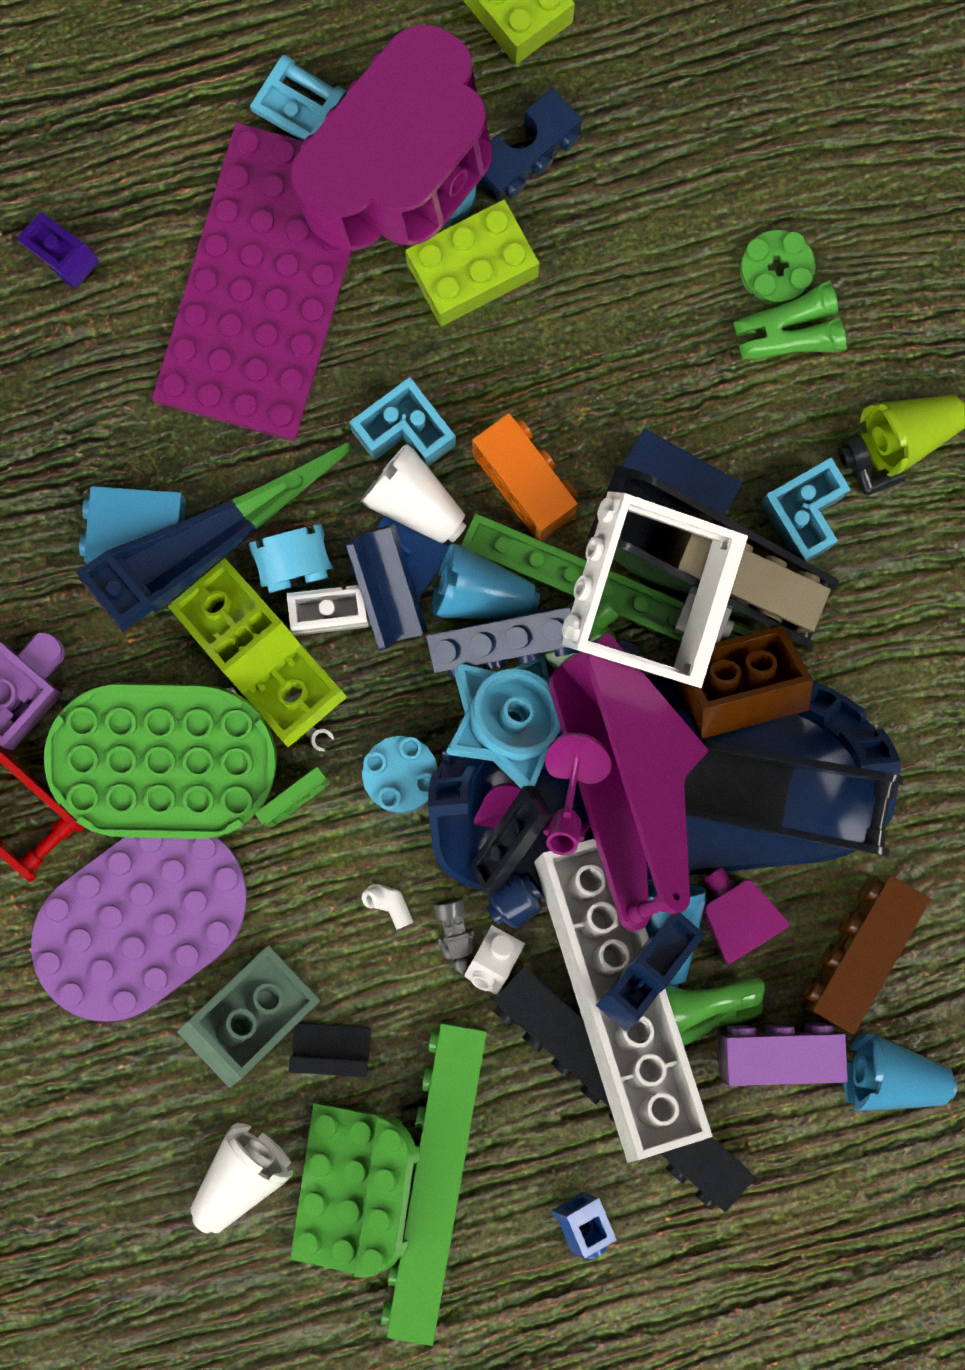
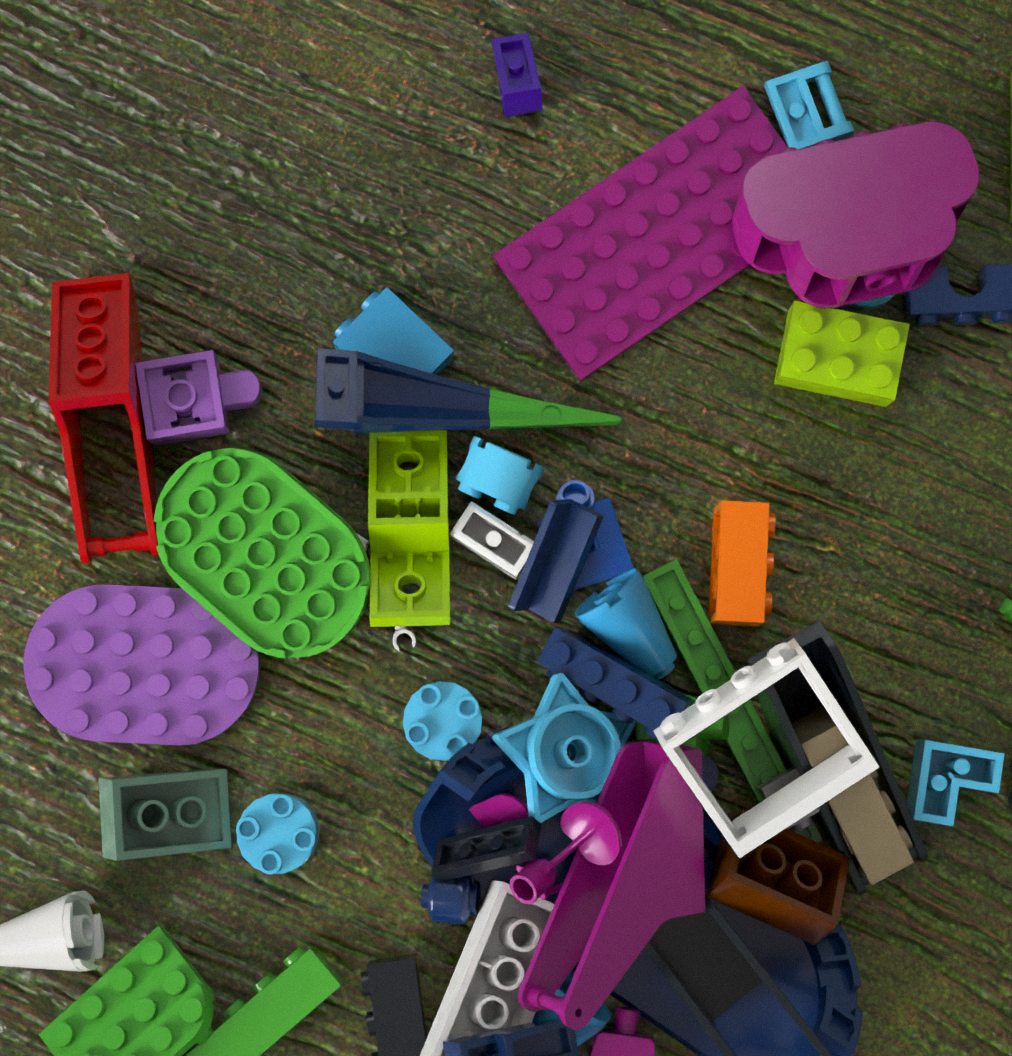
camera: 40 degrees right, 0 degrees up
bright green tile [255,767,331,827] -> none
black panel [289,1023,371,1077] -> none
medium azure brick [349,377,456,466] -> none
white cone [360,444,467,544] -> none
white arm [362,884,413,930] -> none
dark grey piece [433,898,474,974] -> none
white bracket [464,925,525,994] -> none
dark blue brick [623,428,743,515] -> none
none -> medium azure brick [236,793,320,874]
none -> blue plate [556,480,595,510]

